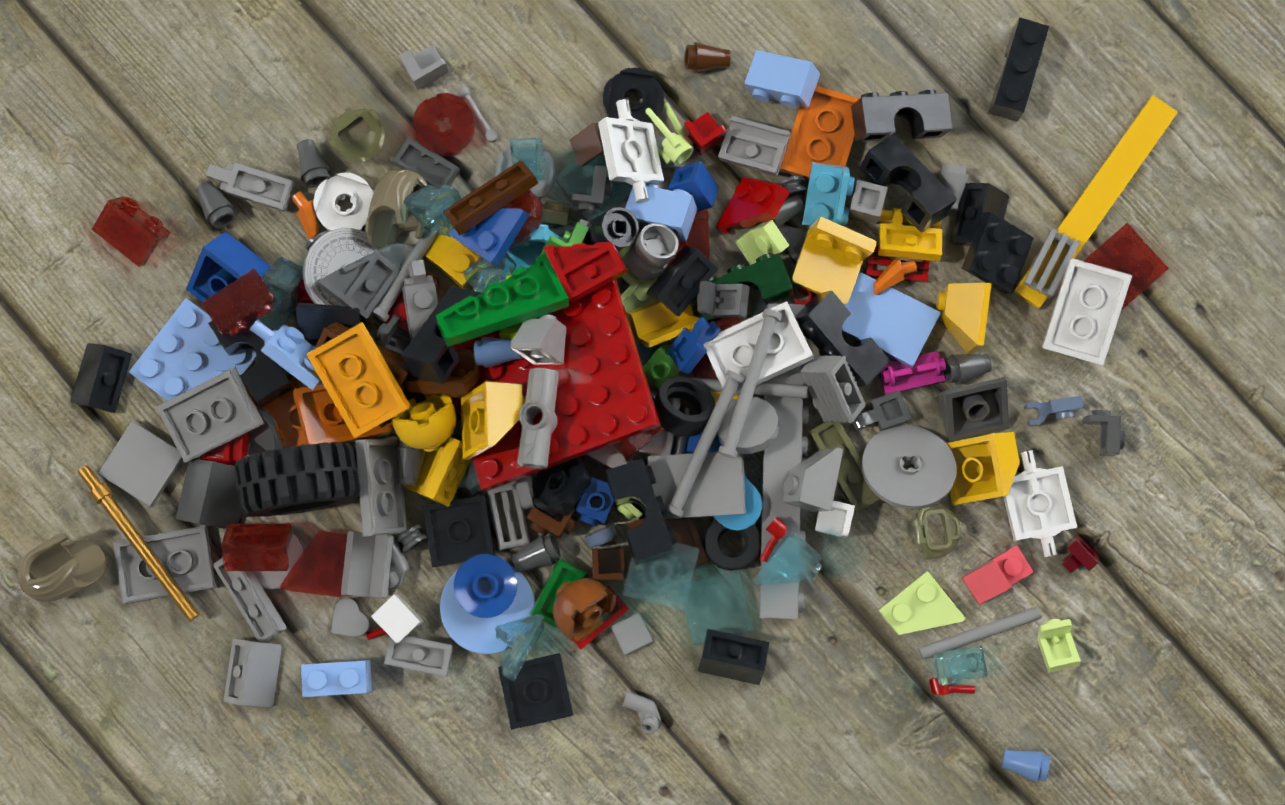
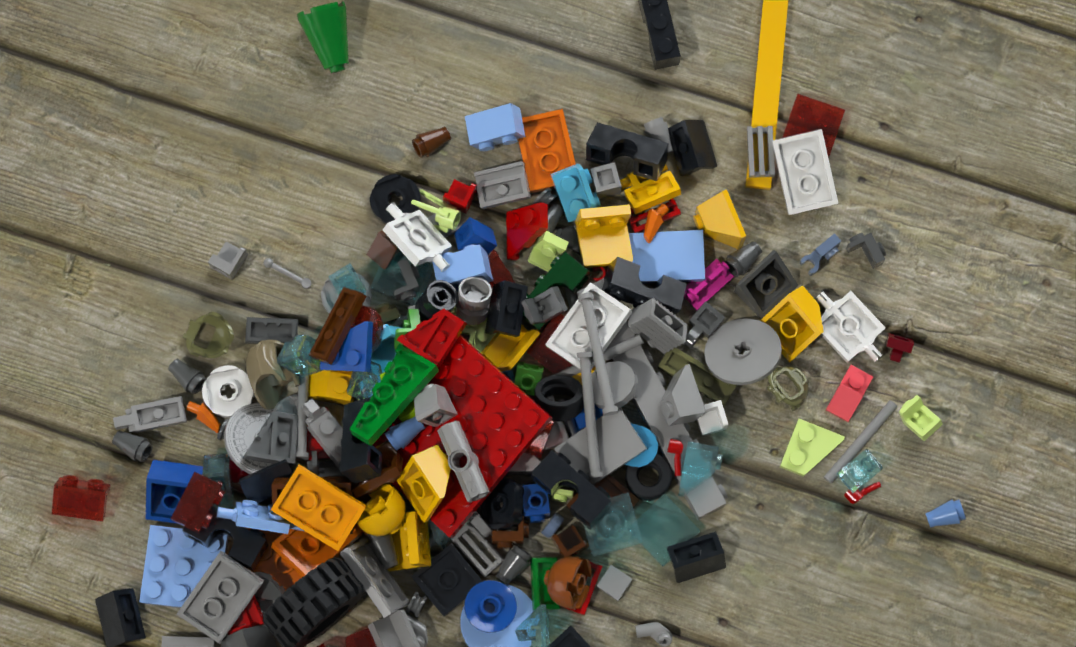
camera: 30 degrees left, 5 degrees down
clear red plate [413,93,475,156] -> none
blue plate [667,317,721,374] -> none
arch [851,90,953,142] -> none
black plate [961,212,1034,294] -> none

